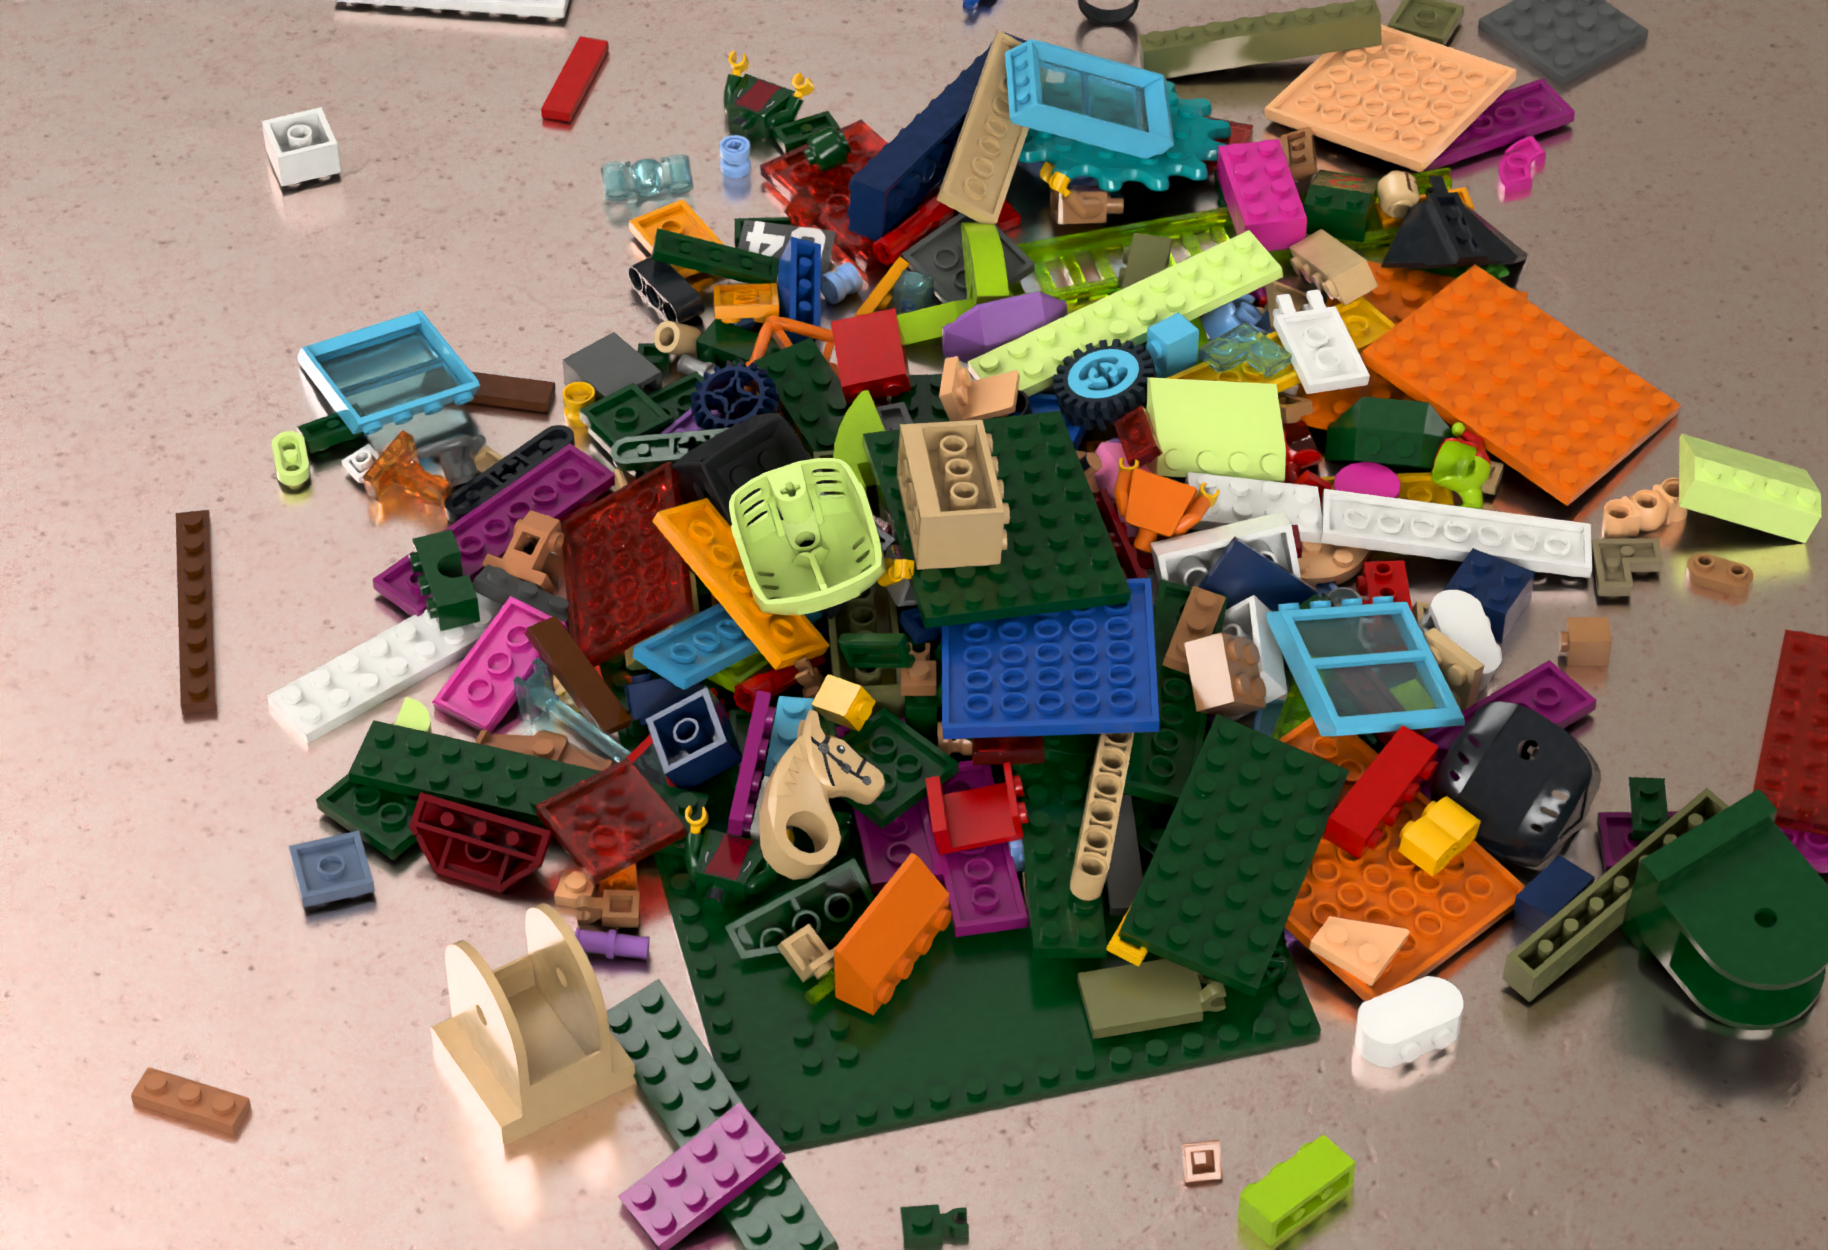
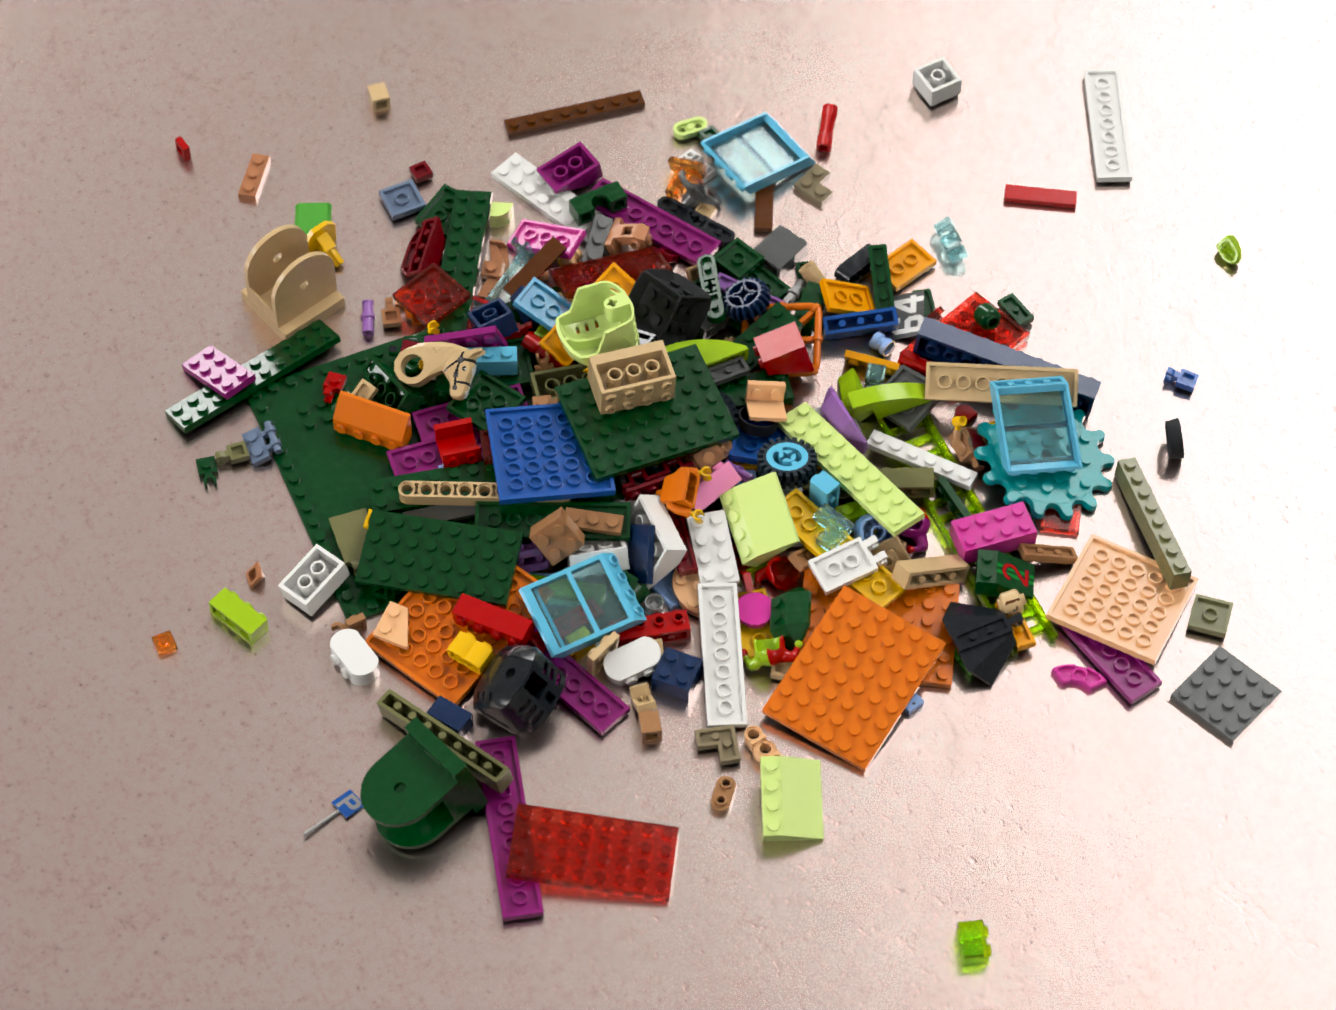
camera: 80 degrees right, 10 degrees up
yellow wheel [562,381,595,427] -> none
light blue wheel [719,135,751,179] -> none
dark green torso [723,51,814,138] -> none
yellow brick [811,674,876,732] -> none
dark green tile [838,633,916,668] -> none
clear red plate [1114,405,1163,469] -> none
dark green plate [1627,777,1668,840] -> none
none -> red tile [175,136,191,161]
none -> olive plate [215,441,250,466]
none -> sand blue plate [242,420,282,467]
none -> white brick [278,544,350,616]
none -> bright green tile [295,203,332,236]
none -> piece [303,790,364,836]
none -> yellow piece [307,221,344,267]
none -> red plate [323,371,347,403]
none -> medium nougat plate [331,612,367,633]
none -> tan brick [367,82,391,113]
none -> dark red plate [409,161,433,184]
none -> magenta slope [536,141,603,194]
none -> tan bracket [629,682,657,713]
none -> dark tan plate [794,163,833,207]
none -> red axle [816,103,838,154]
none -> white plate [867,429,978,491]
none -> dark green plate [935,476,971,520]

